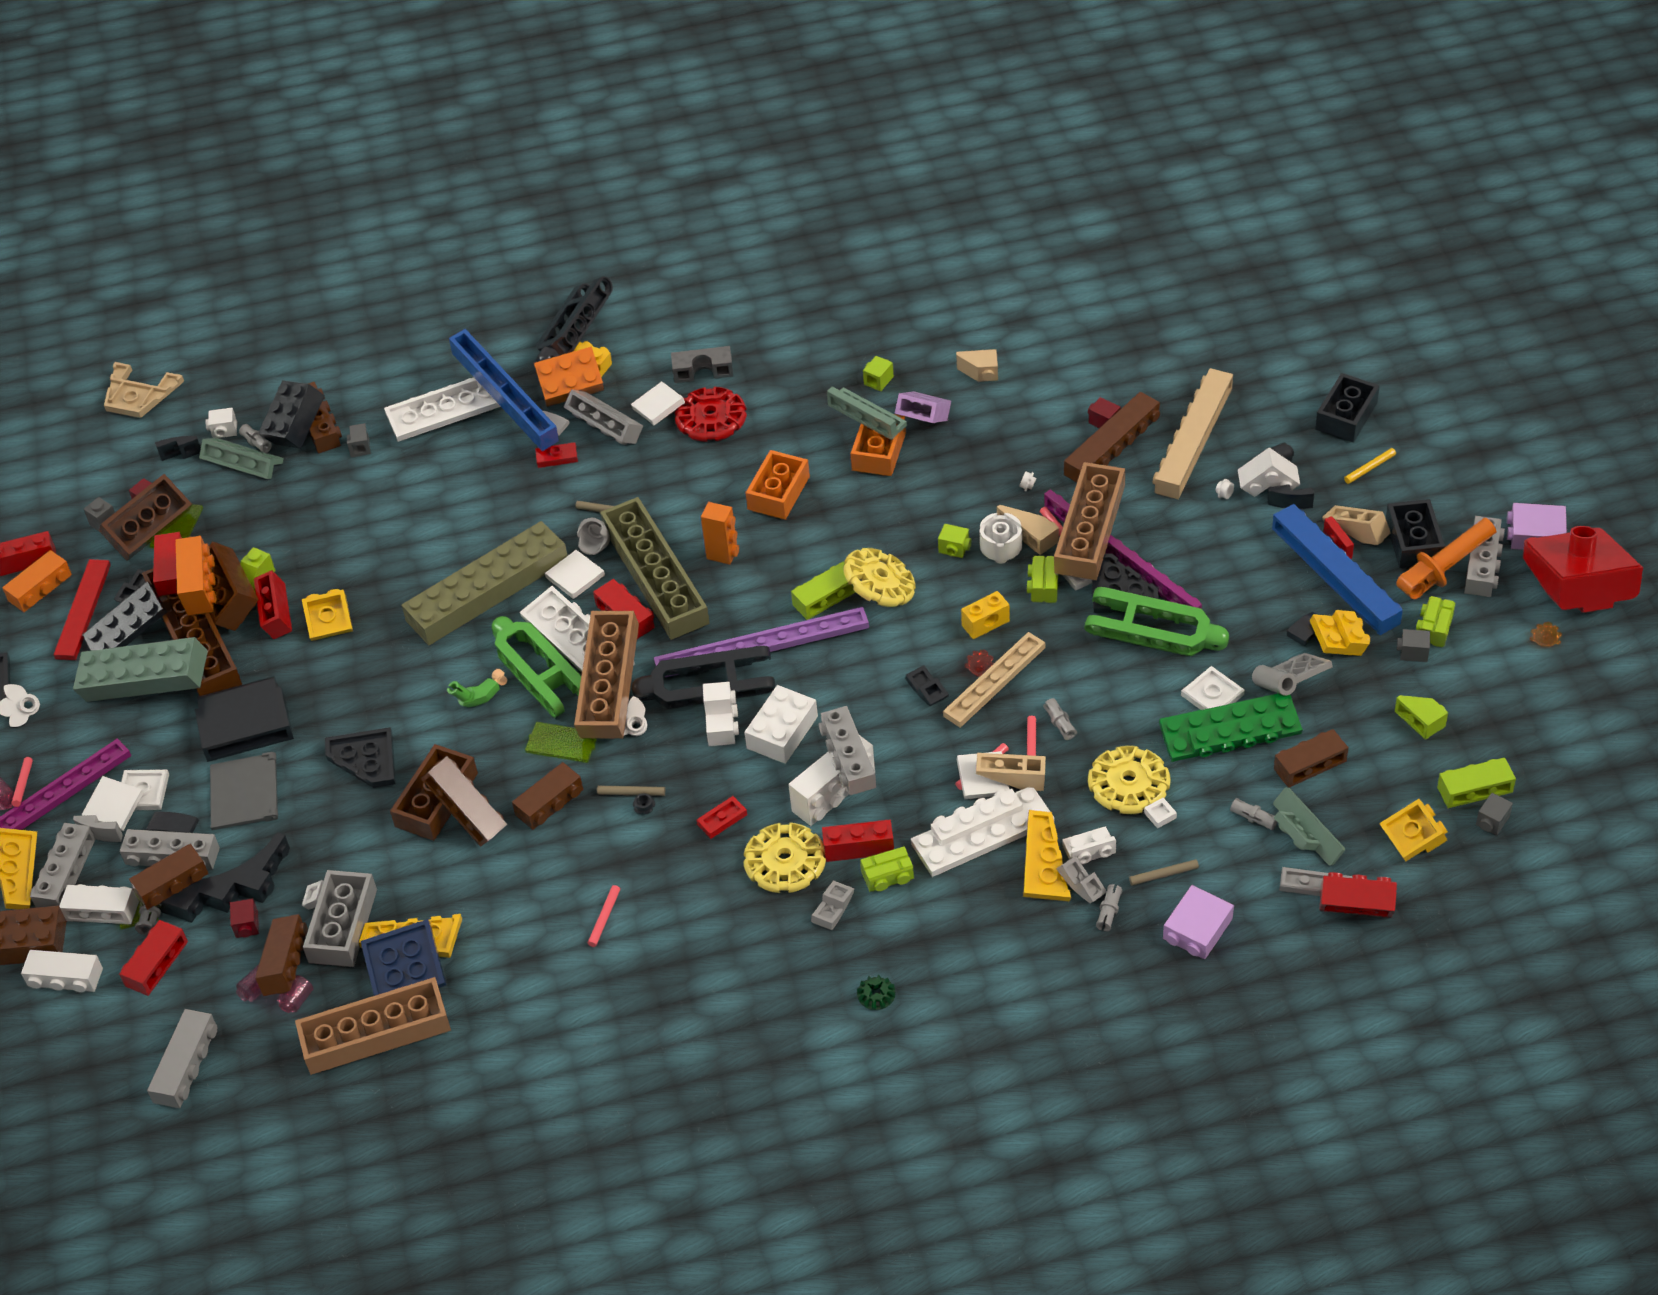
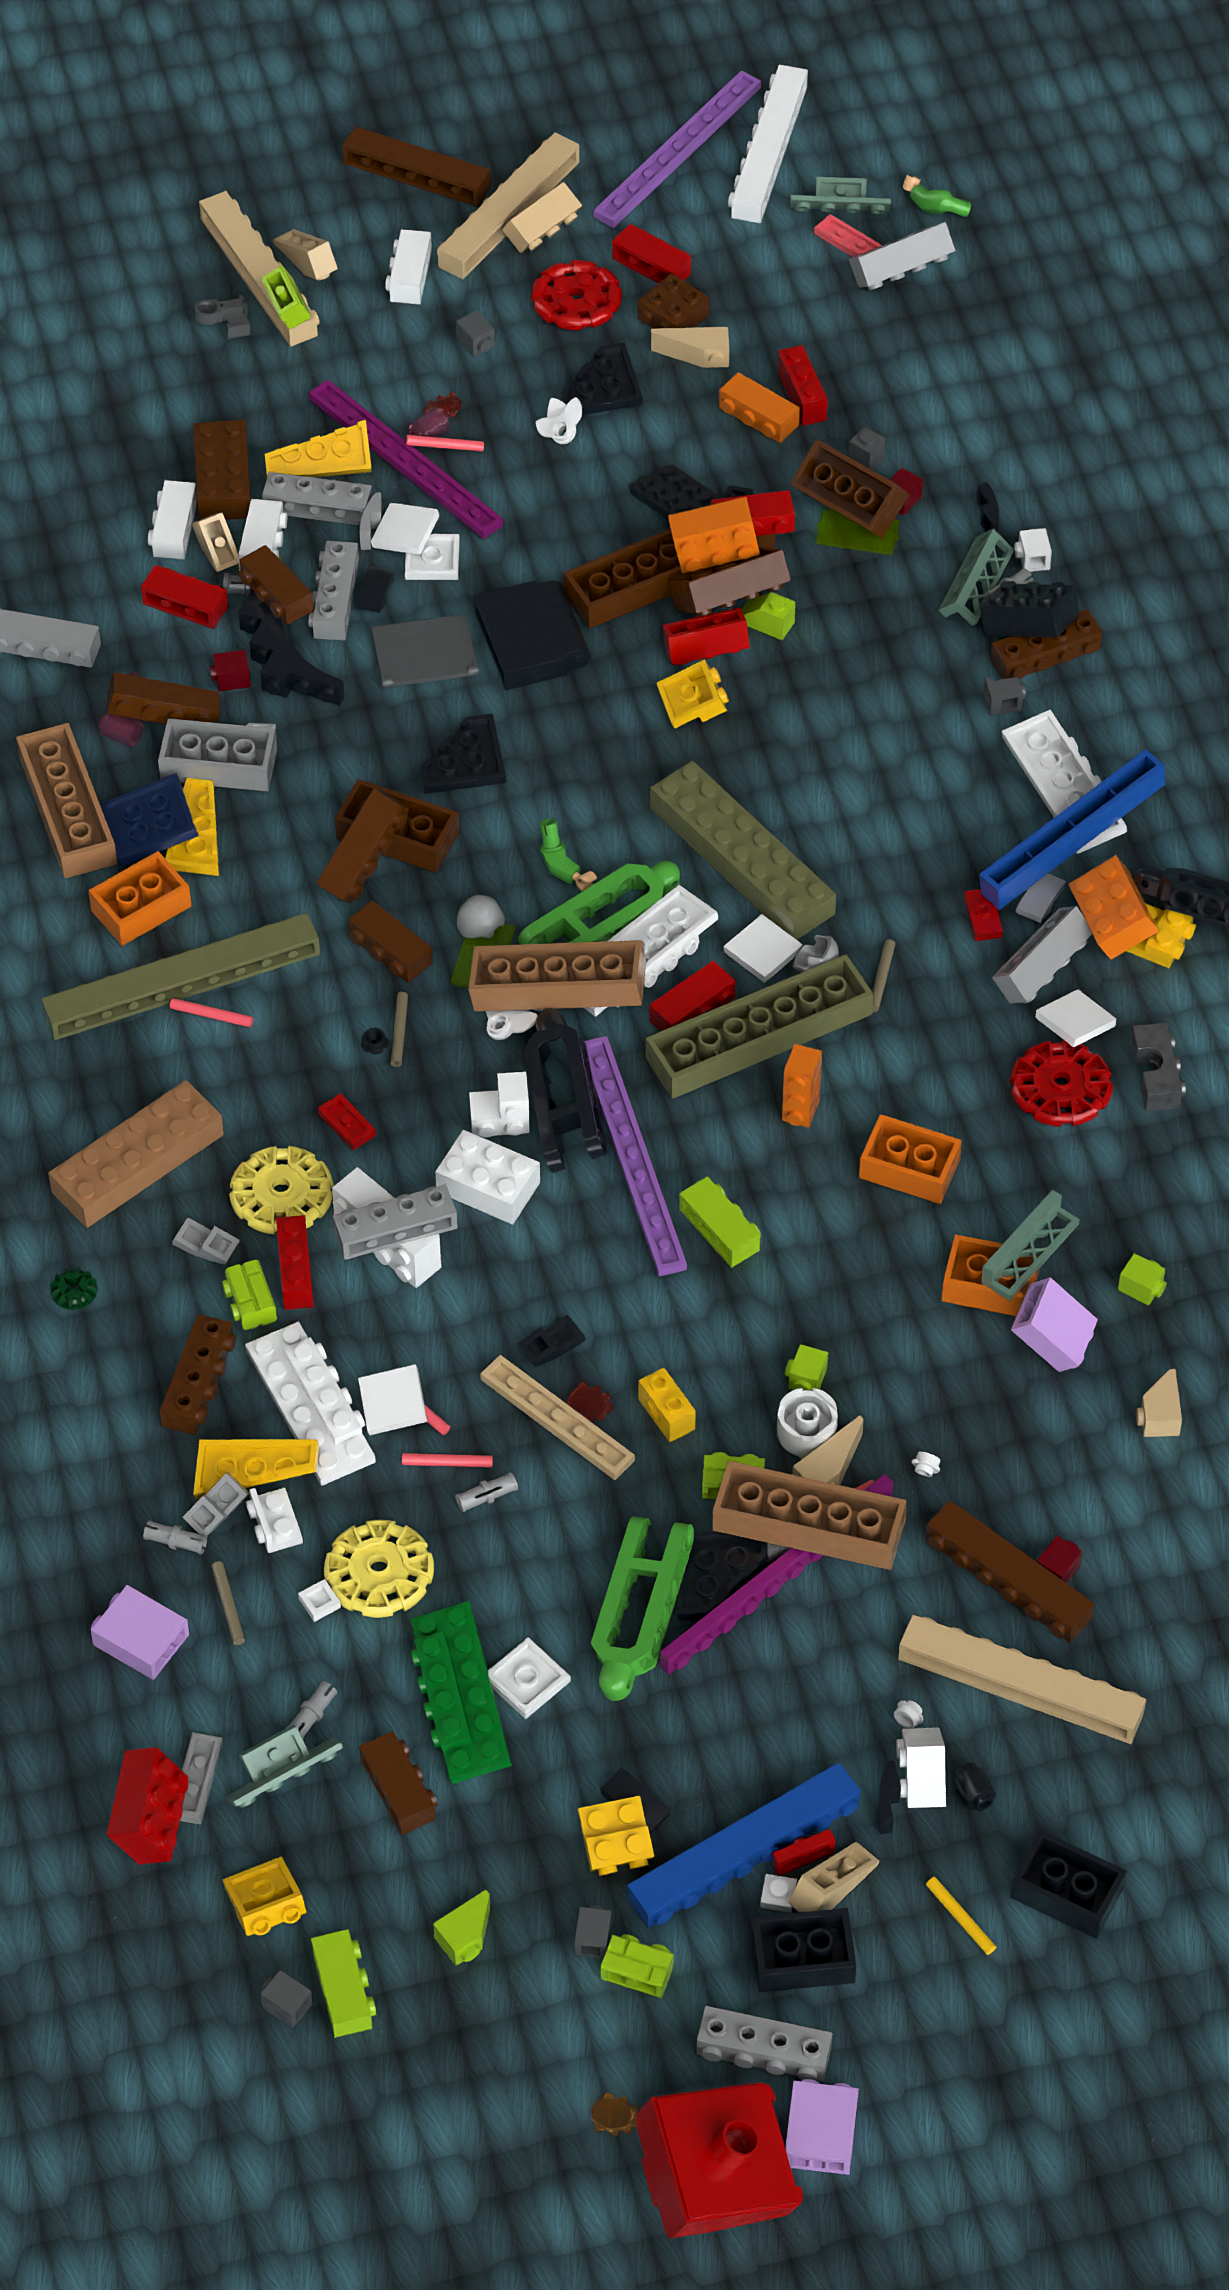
camera: 85 degrees right, 5 degrees up
red tile [54,559,111,660] -> none
sand green brick [73,637,208,702] -> none
tan wing [104,362,184,418] -> none
light yellow plate [843,548,916,607] -> none
tan slope [976,753,1046,791] -> none
light grey piece [1252,653,1333,695] -> none
orange piece [1396,517,1497,599] -> none
none -> olive brick [41,913,320,1041]
none -> medium nougat brick [48,1080,224,1228]
none -> orange brick [88,851,192,946]
none -> reddish brown brick [160,1314,236,1435]
none -> tan slope [191,513,239,572]
none -> light grey hair [457,895,505,939]
none -> white plate [760,1874,797,1913]

